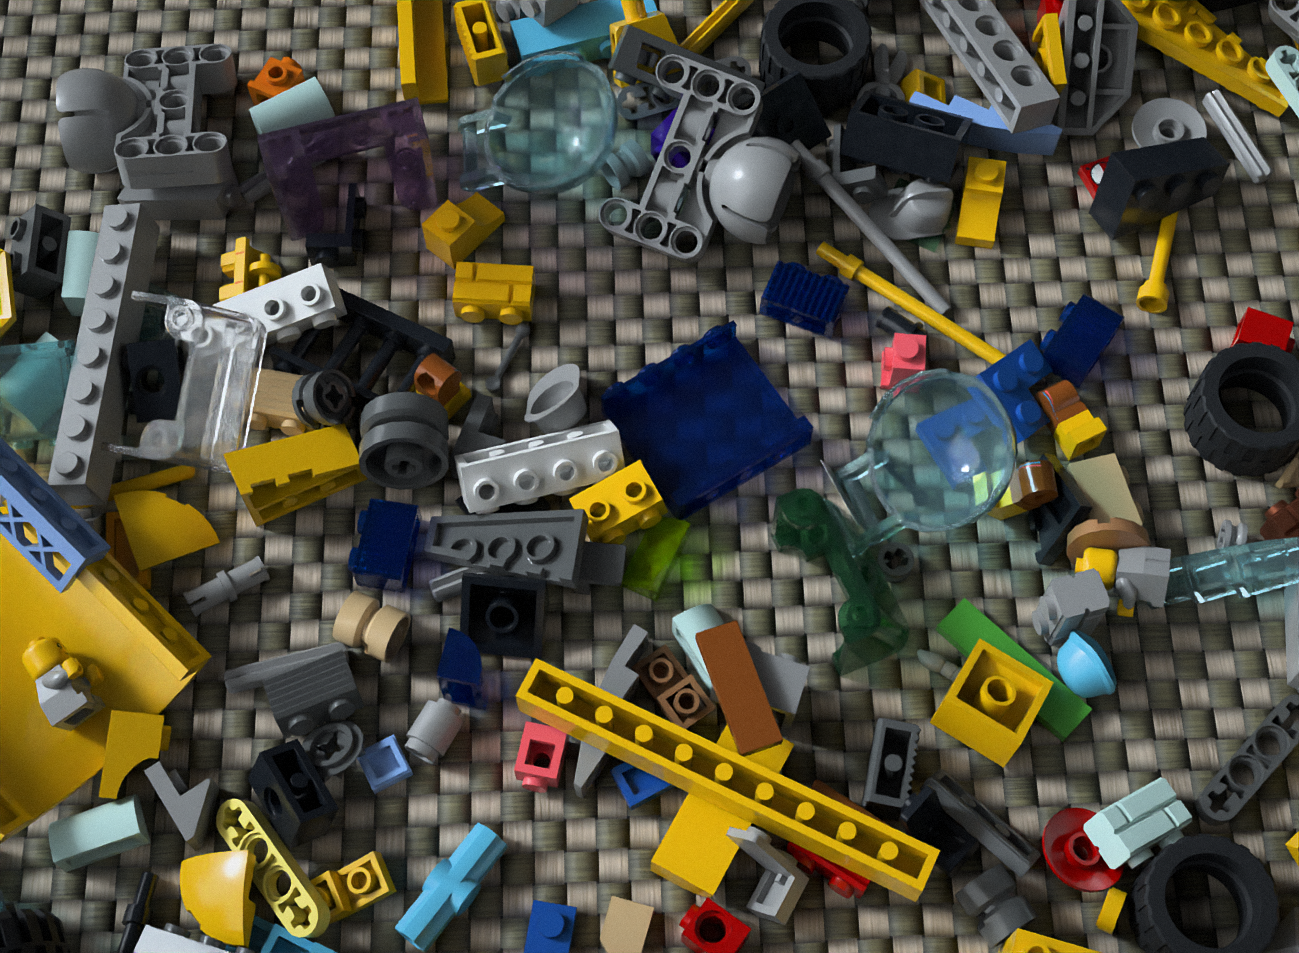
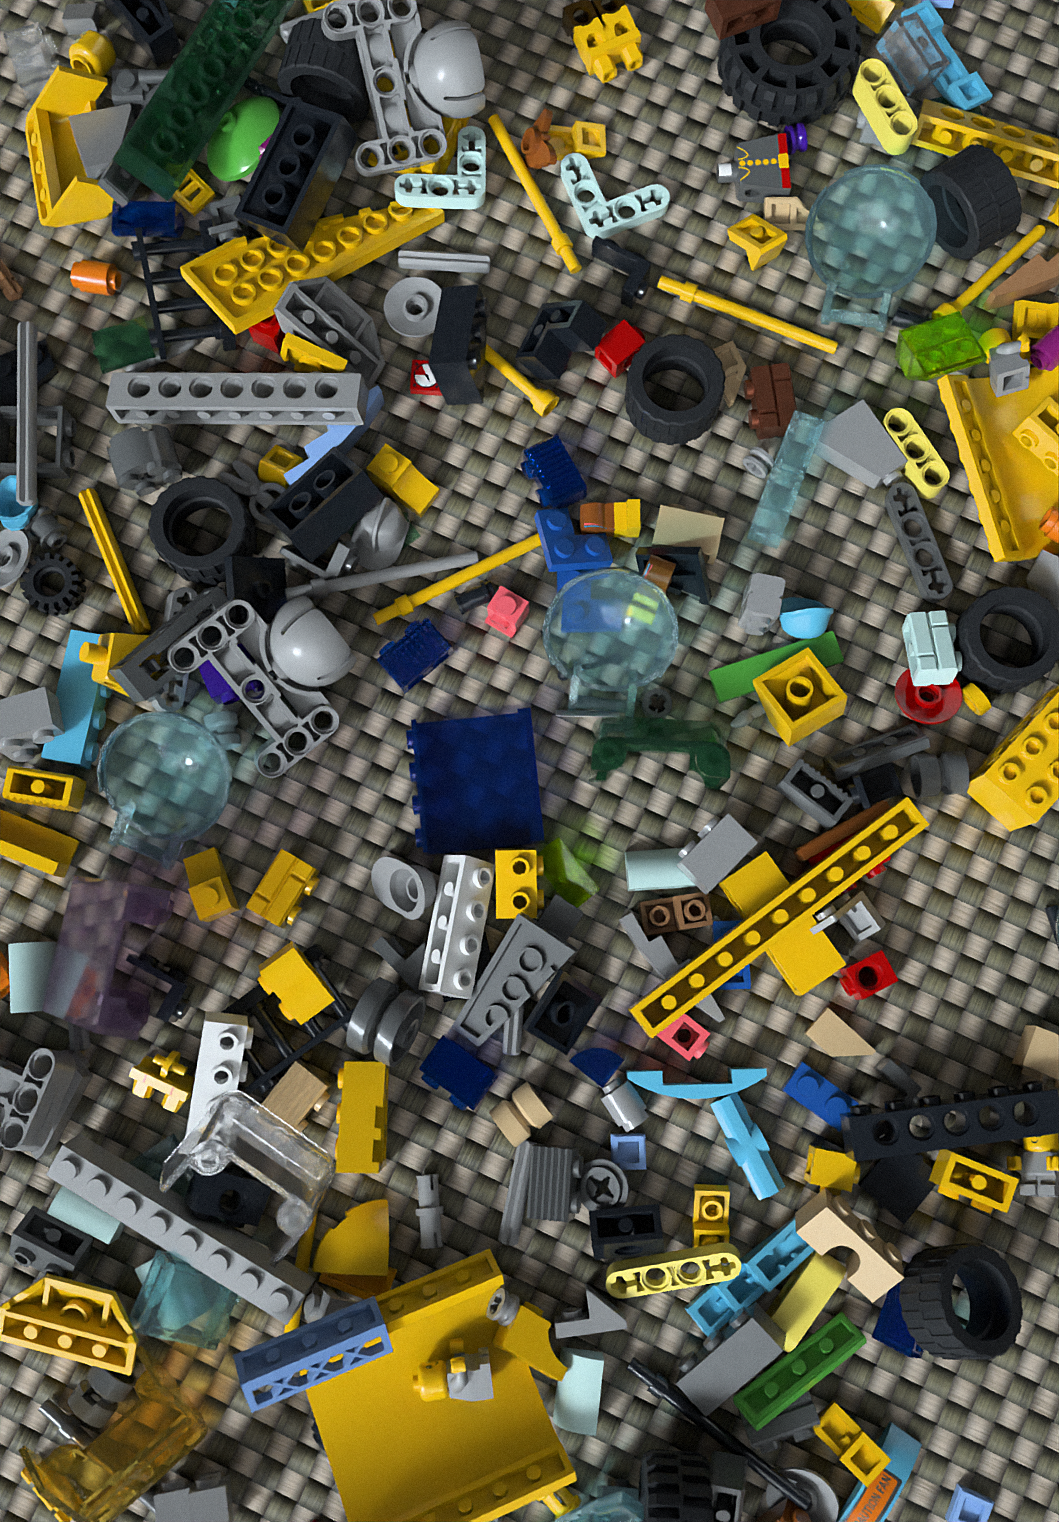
camera: 60 degrees left, 15 degrees up
yellow brick [180,850,256,948] -> none
dark grey wheel [292,369,356,429] -> none
dark orange leg [414,353,471,419] -> none
dark grey hinge [485,322,531,393] -> none
dark orange tile [695,620,783,757] -> none
medium nougat tile [1066,517,1151,566] -> none
light grey piece [1075,546,1171,617] -> none
none -> yellow brick [257,941,335,1025]
none -> light grey bush [487,1288,520,1327]
none -> black brick [515,300,608,380]
none -> medium azure slope [626,1067,767,1099]

